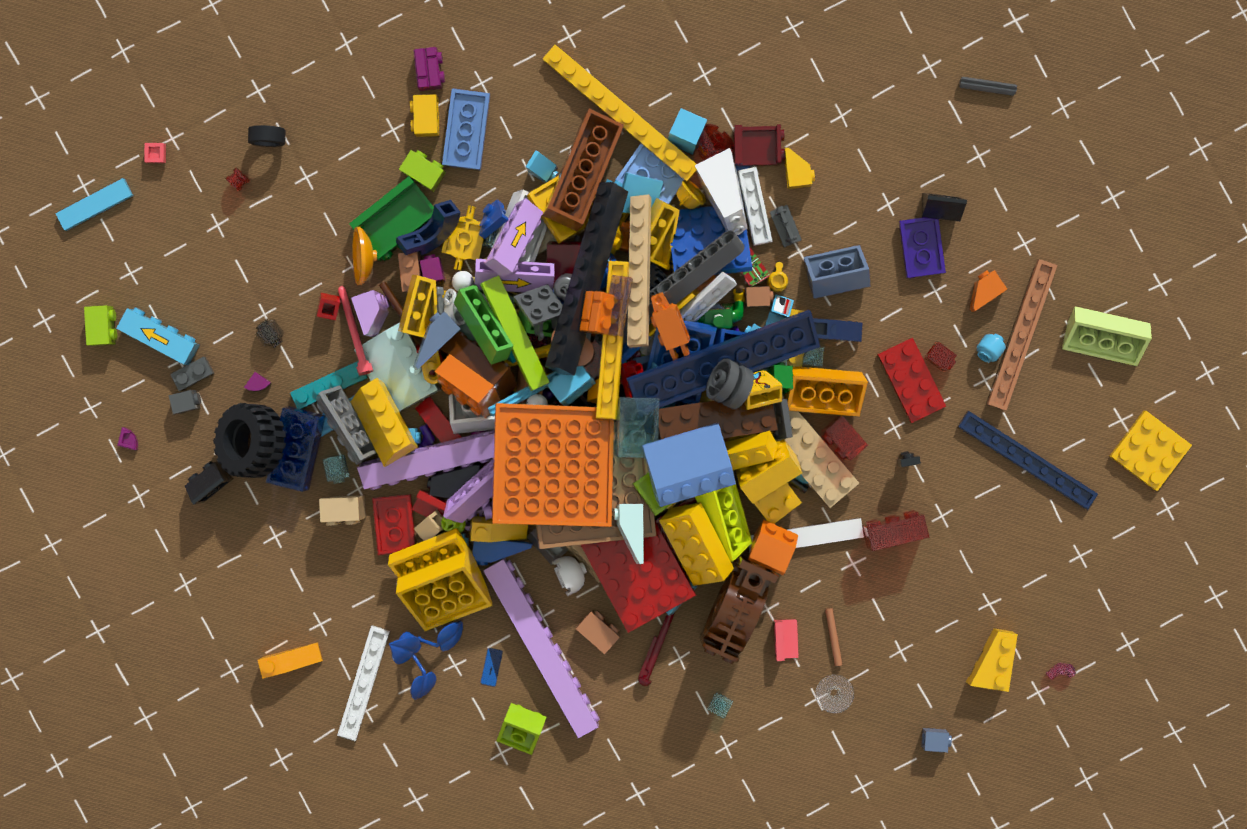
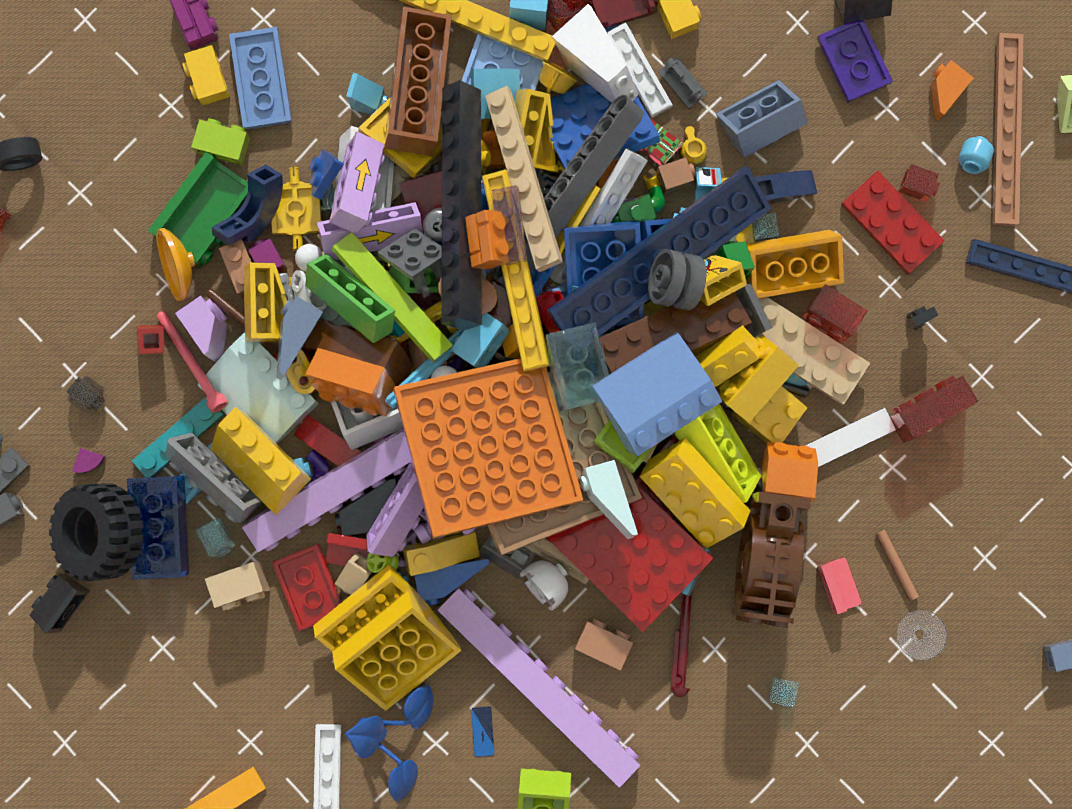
camera: 20 degrees left, 5 degrees down
orange hinge [651,292,690,360] -> none

